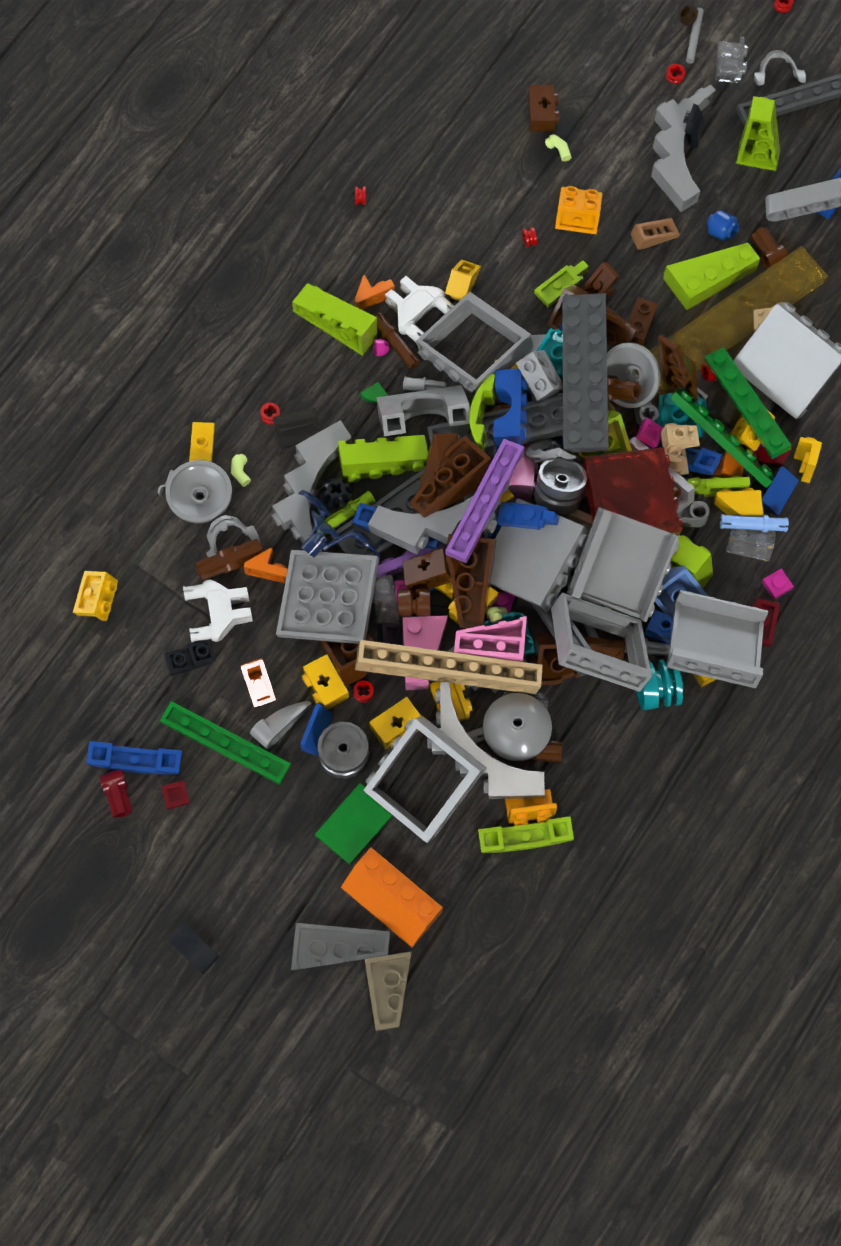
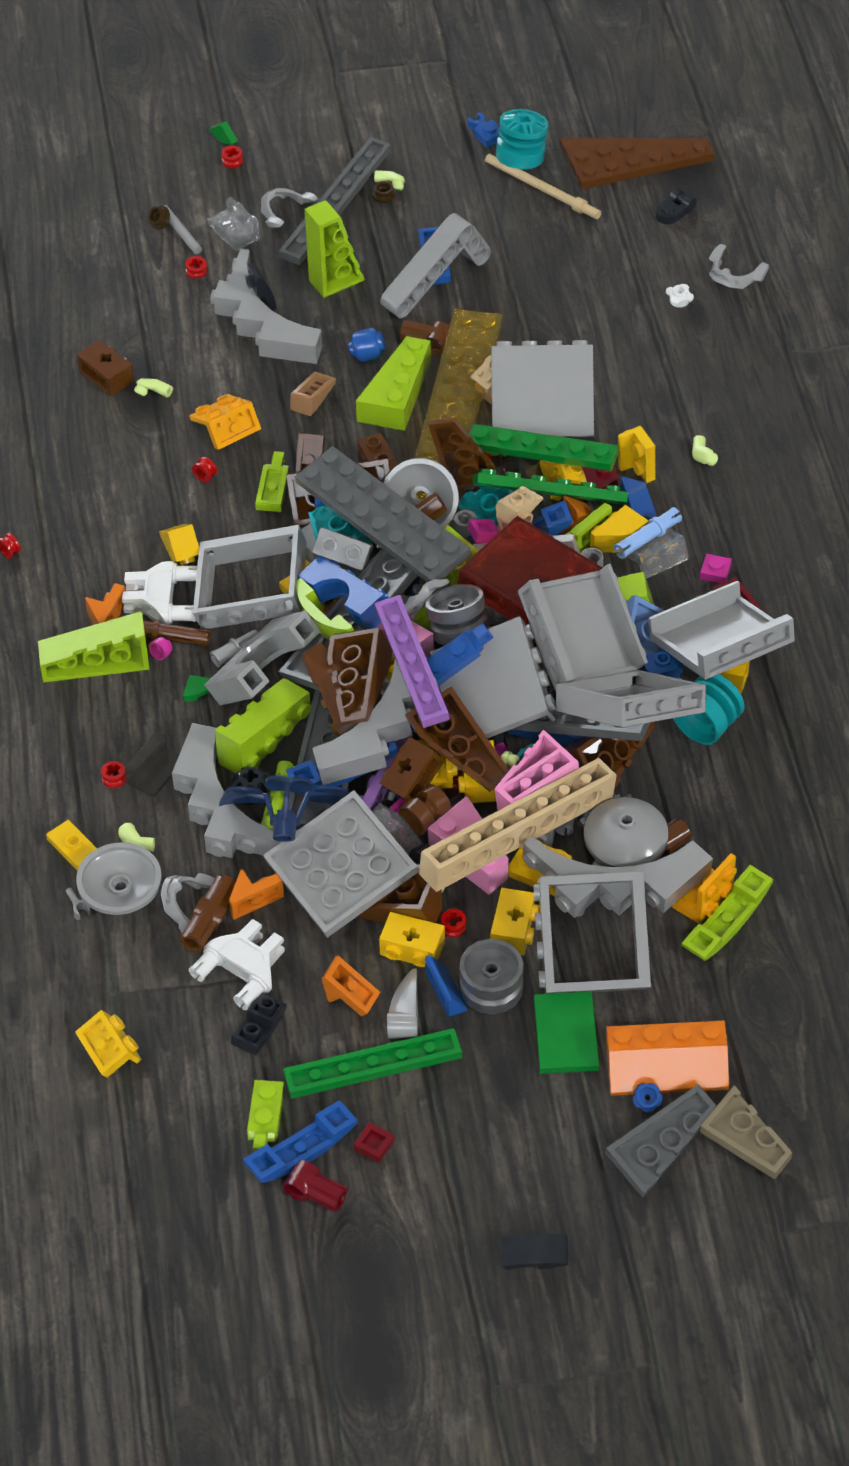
camera: 40 degrees left, 20 degrees down
none -> lime hinge [247,1080,284,1152]
none -> blue plate [633,1083,662,1112]

